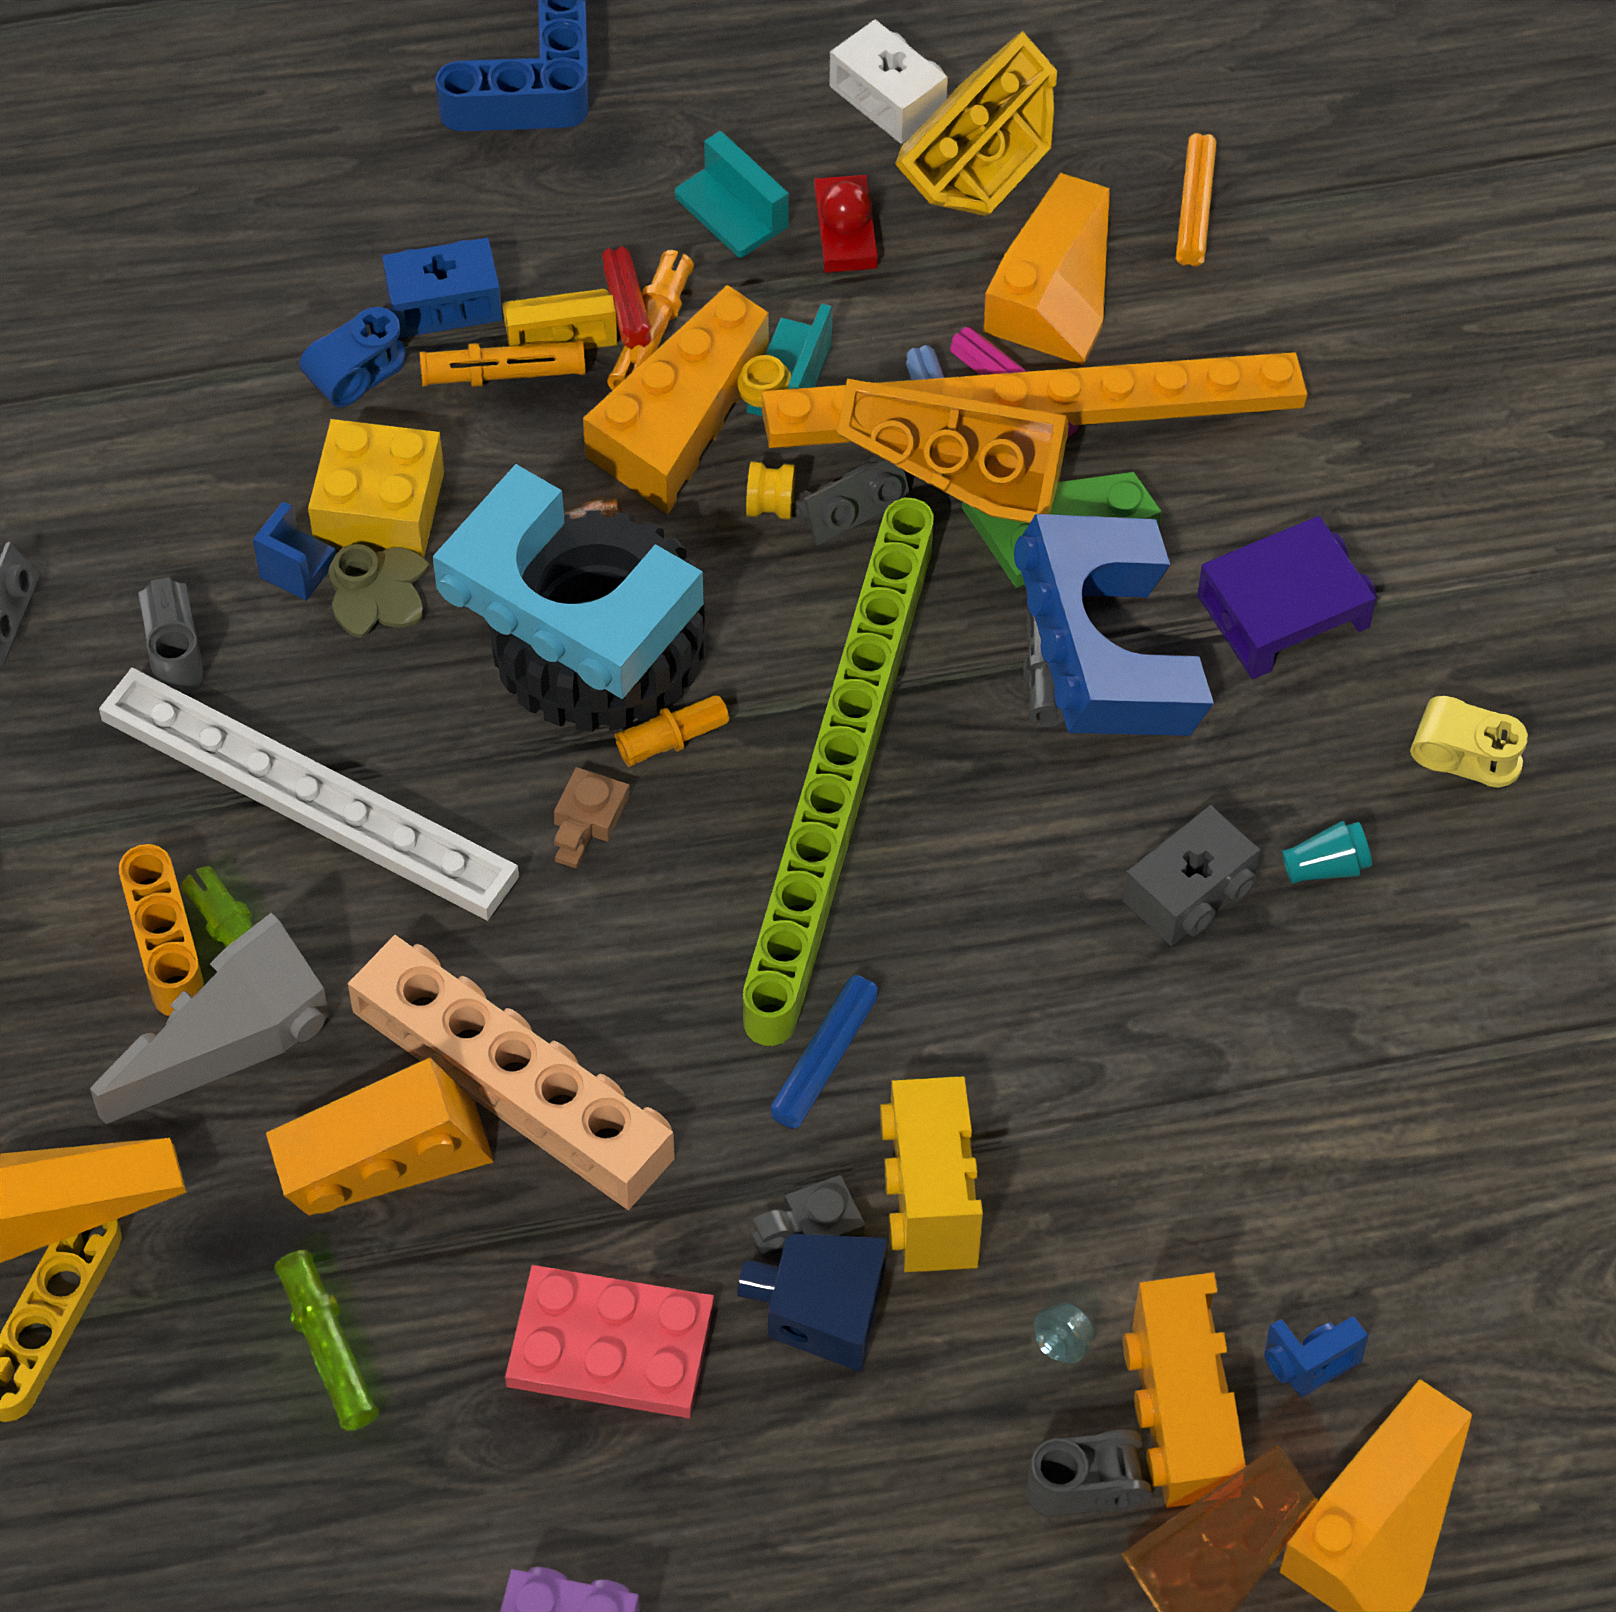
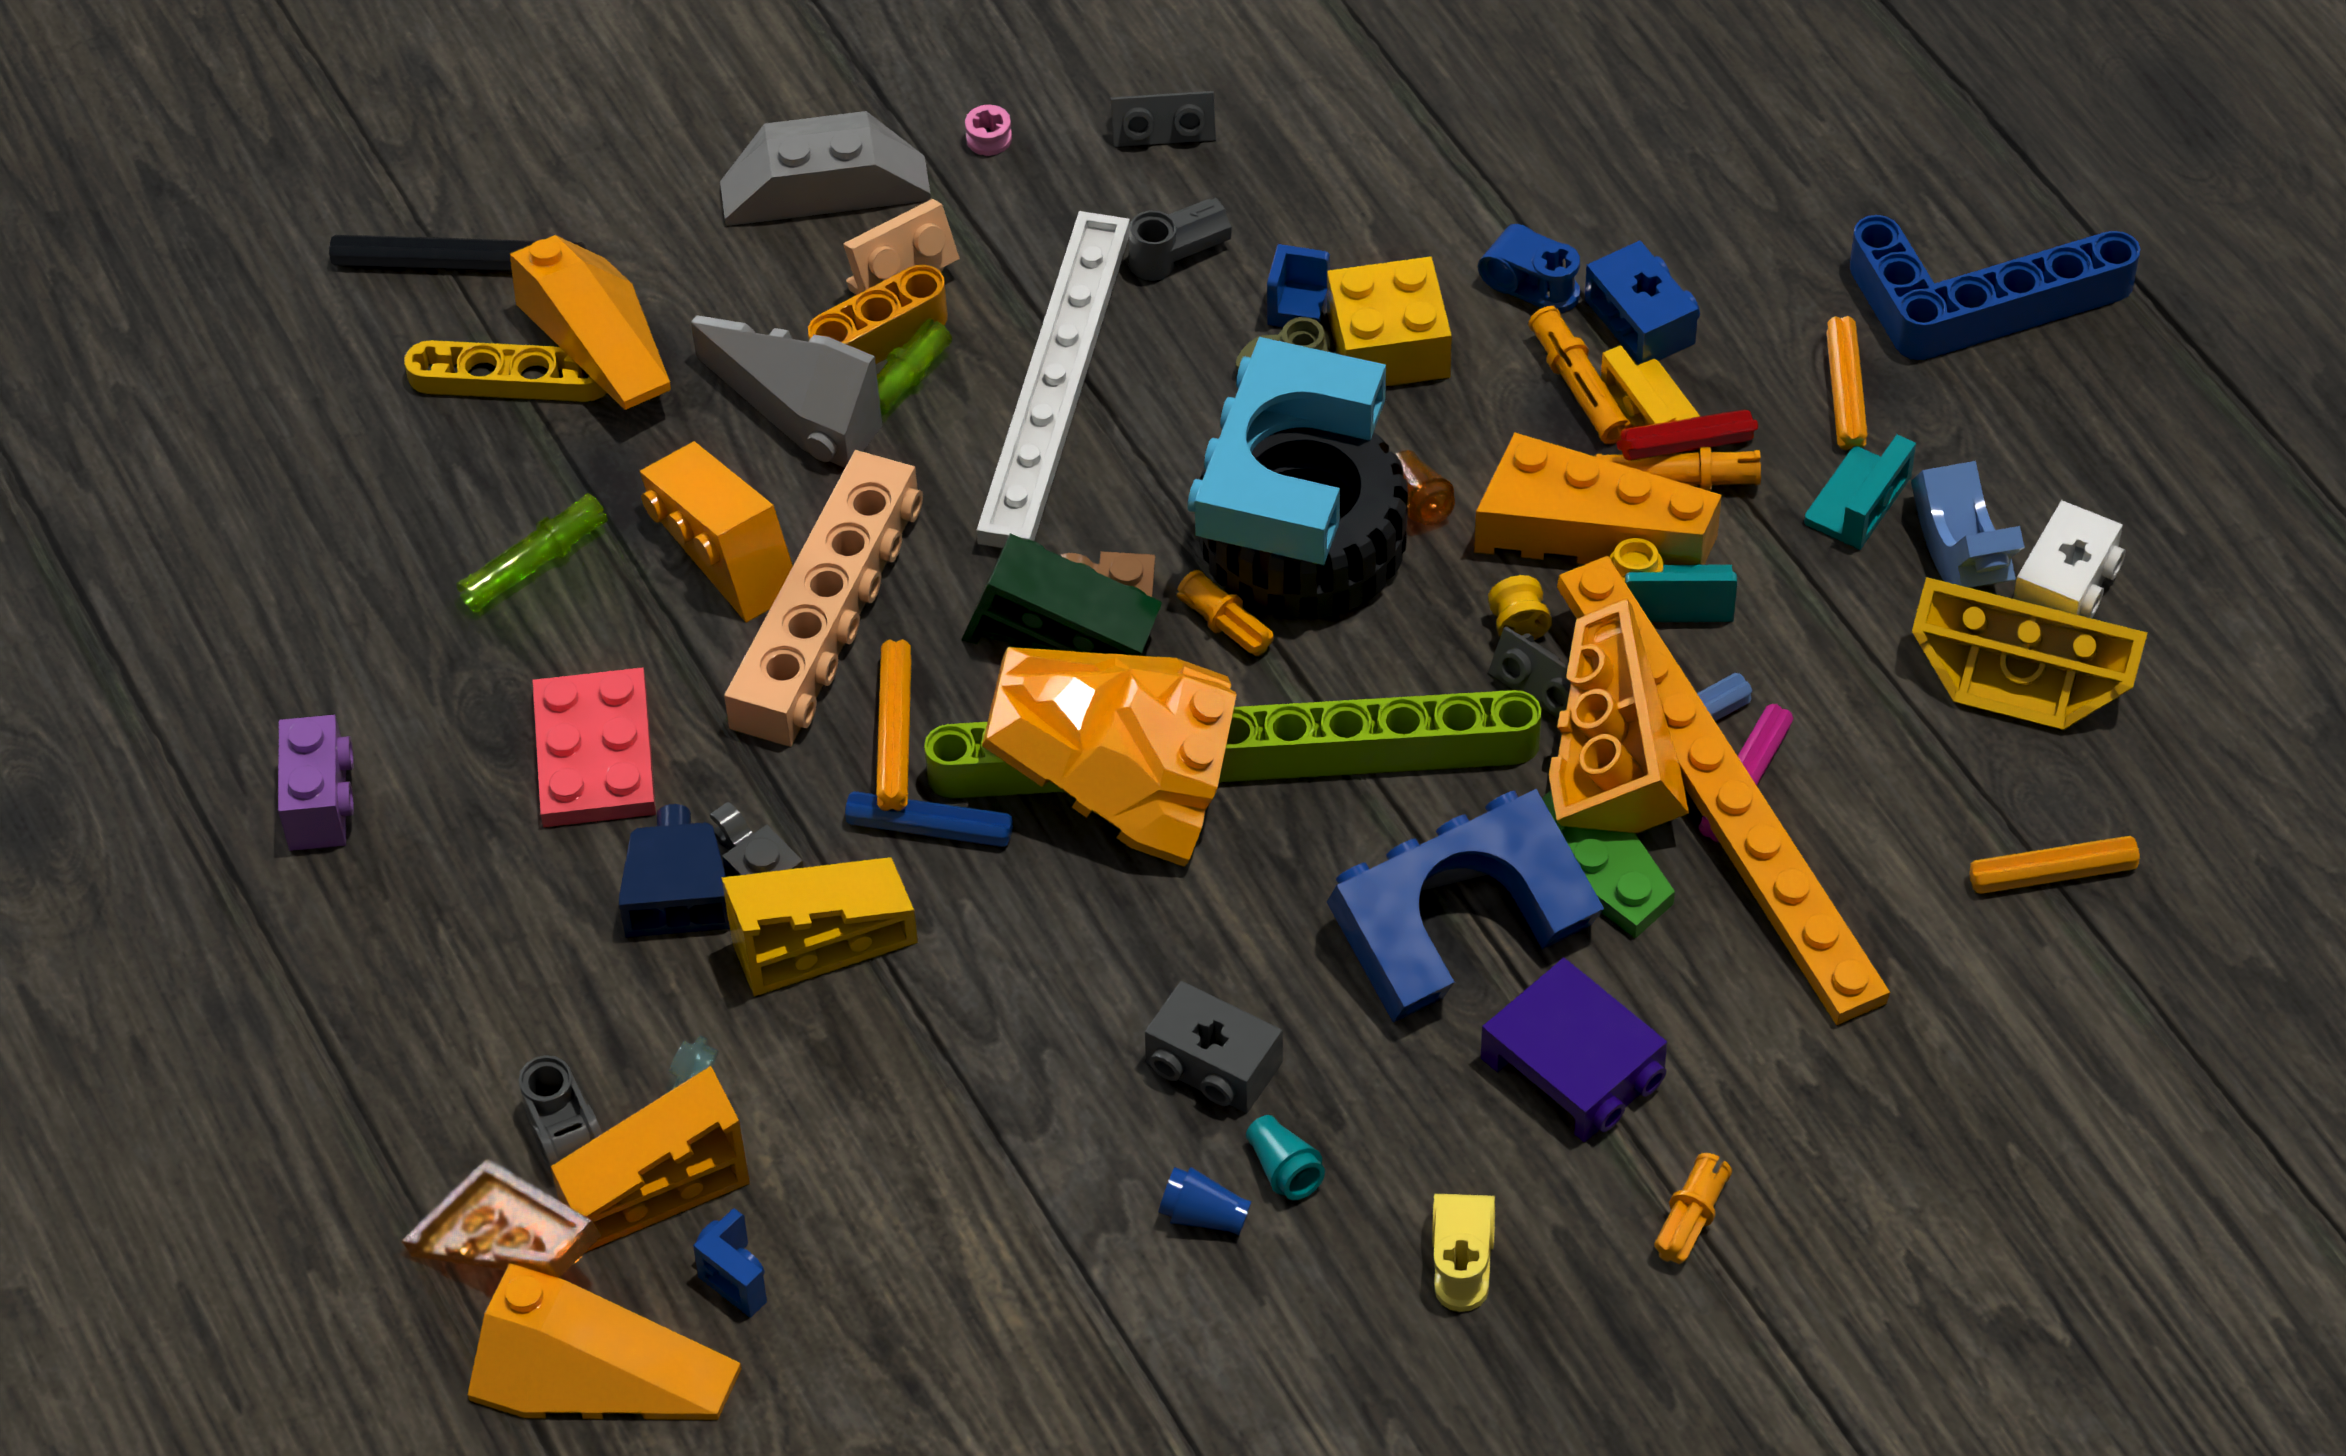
camera: 75 degrees right, 5 degrees down
red tile [814,175,877,273] -> none
light orange wedge [984,173,1110,366] -> none
none -> light nougat bracket [843,199,960,295]
none -> light orange axle [876,639,911,811]
none -> dark green wedge [961,533,1162,656]
none -> light orange wedge [982,647,1237,867]
none -> blue cone [1158,1167,1252,1235]
none -> light orange axle [1654,1153,1732,1264]
none -> light orange axle [1826,316,1868,451]
none -> medium blue arch [1911,461,2025,588]

